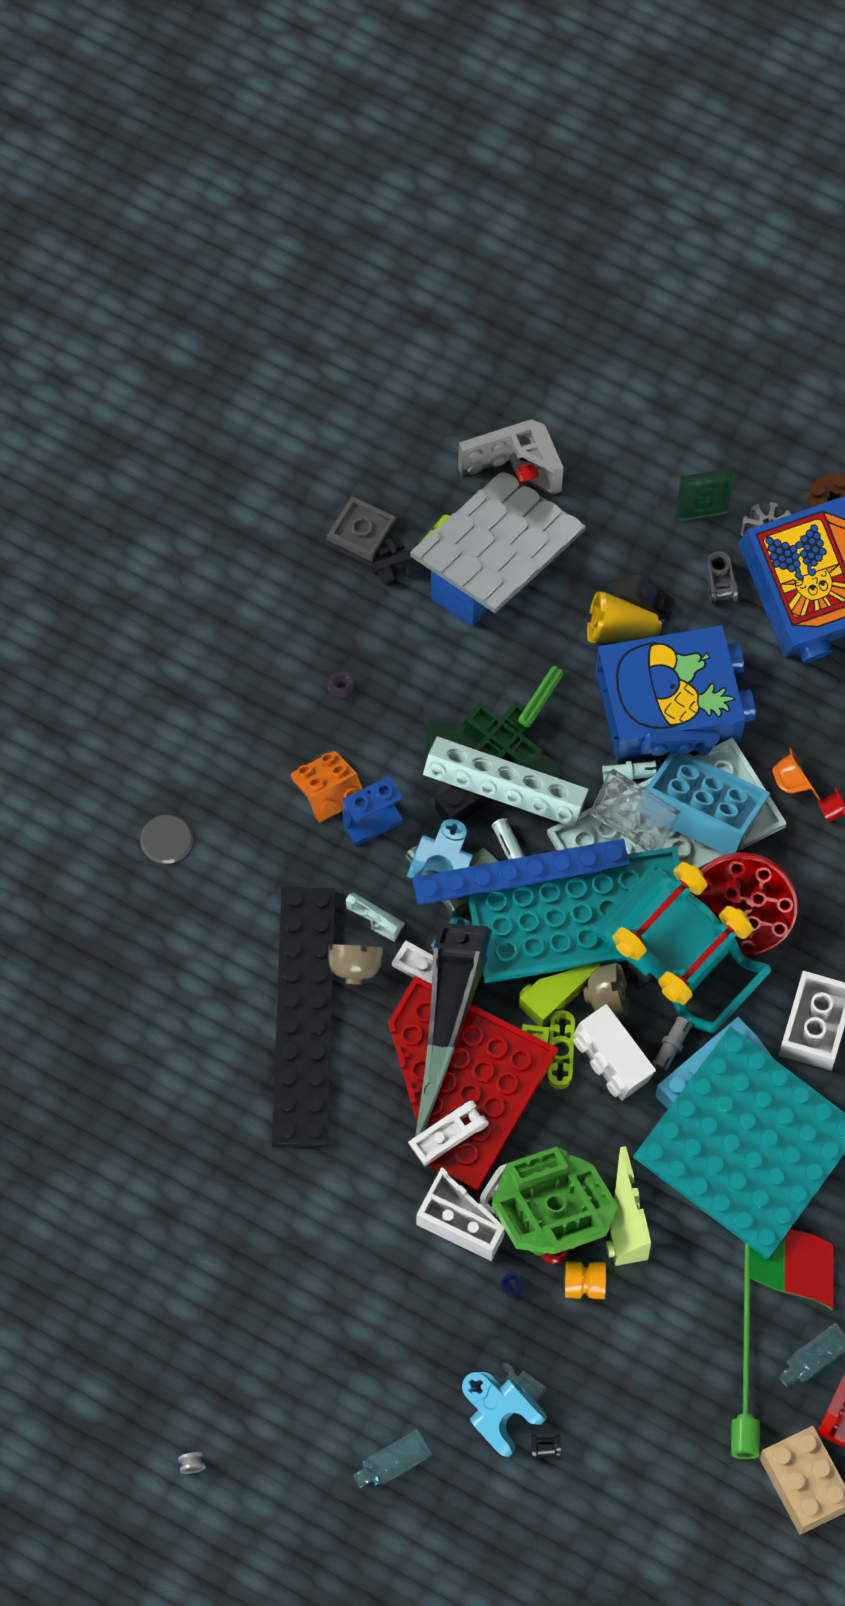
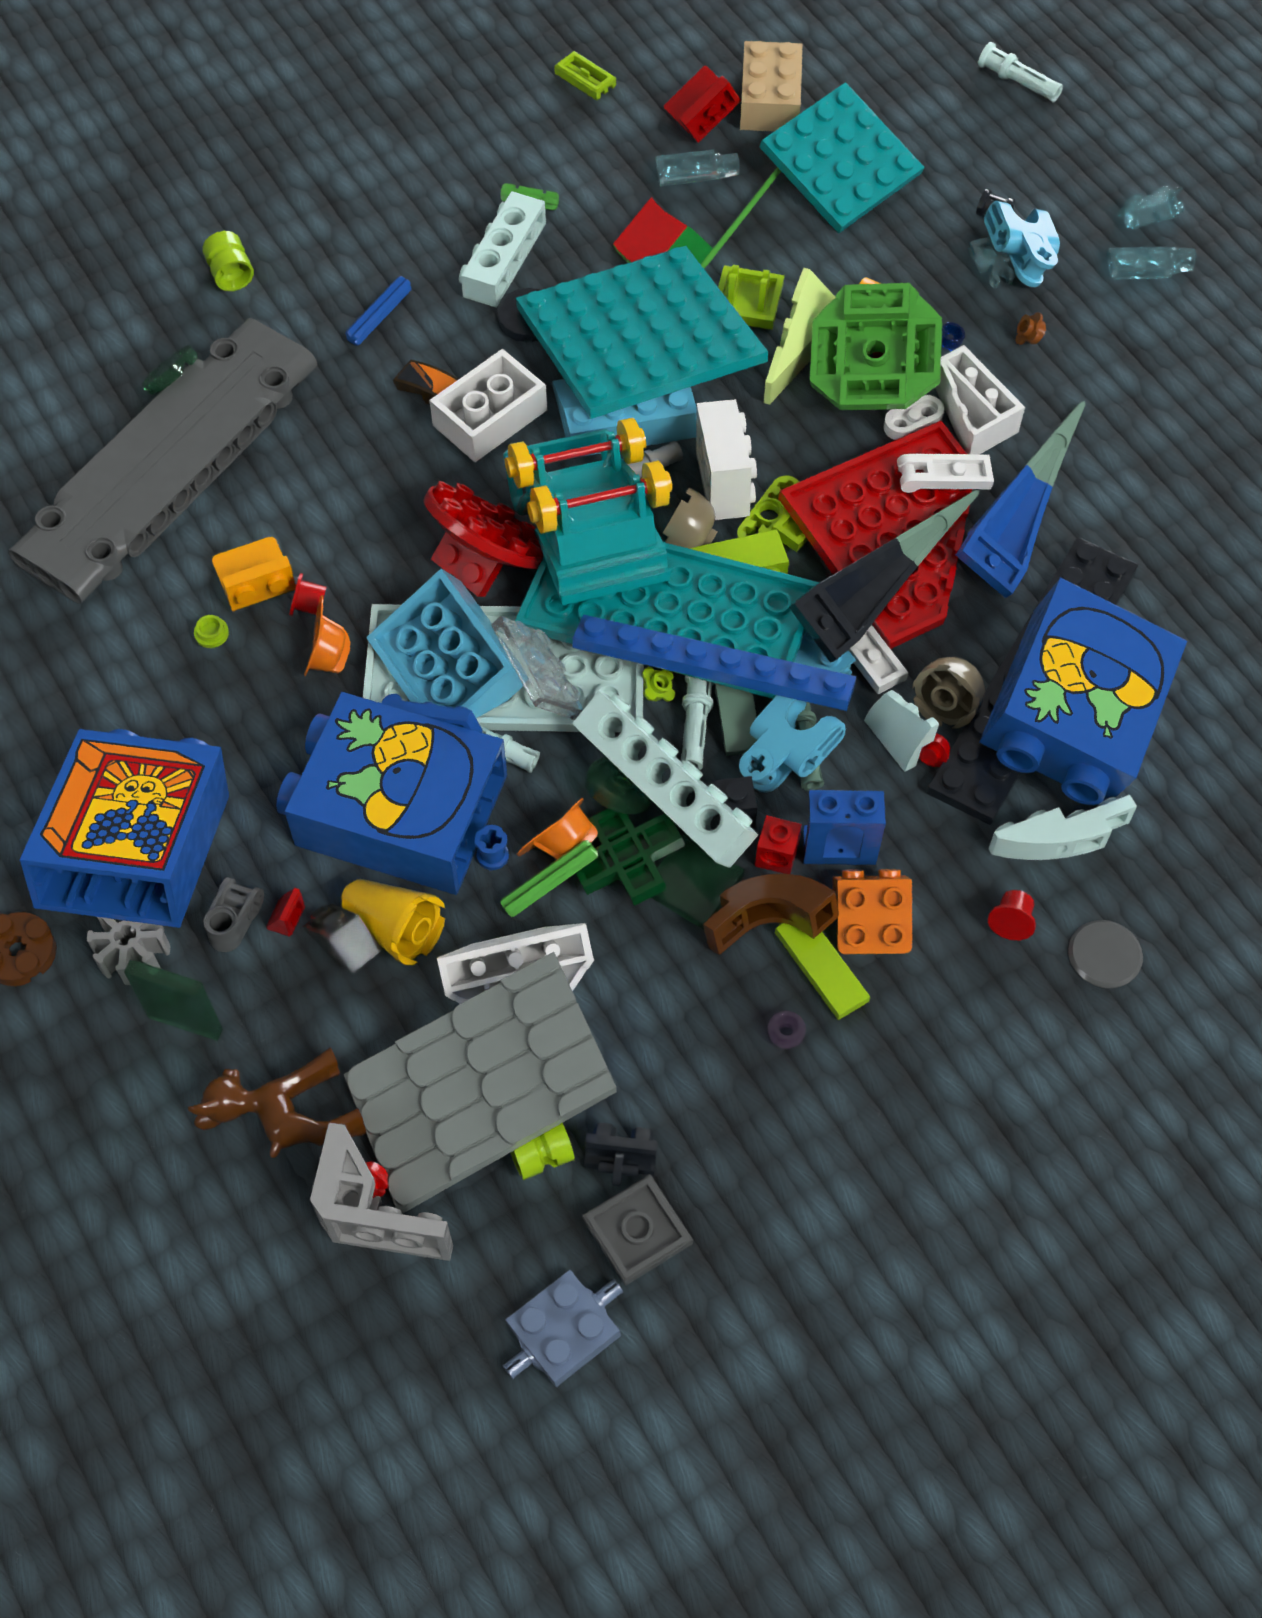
camera: 150 degrees left, 5 degrees down
none -> reddish brown animal [187,1047,367,1158]
none -> red slope [266,888,305,937]
none -> white wedge [437,923,594,1004]
none -> blue bush [475,825,509,870]
none -> sand blue plate [502,1270,623,1387]
none -> orange piece [517,798,598,859]
none -> reddish brown arch [703,873,839,955]
none -> lime plate [718,265,784,330]
none -> red brick [755,815,802,874]
none -> teal plate [759,82,925,234]
none -> lime tile [775,923,870,1020]
none -> red plate [919,733,950,767]
none -> blue plate [956,401,1085,598]
none -> blue brick [979,577,1187,805]
none -> red piece [987,890,1036,941]
none -> light aqua slope [988,795,1137,860]
none -> dark orange plate [1016,312,1046,345]
none -> clear light blue hinge [1117,186,1184,229]

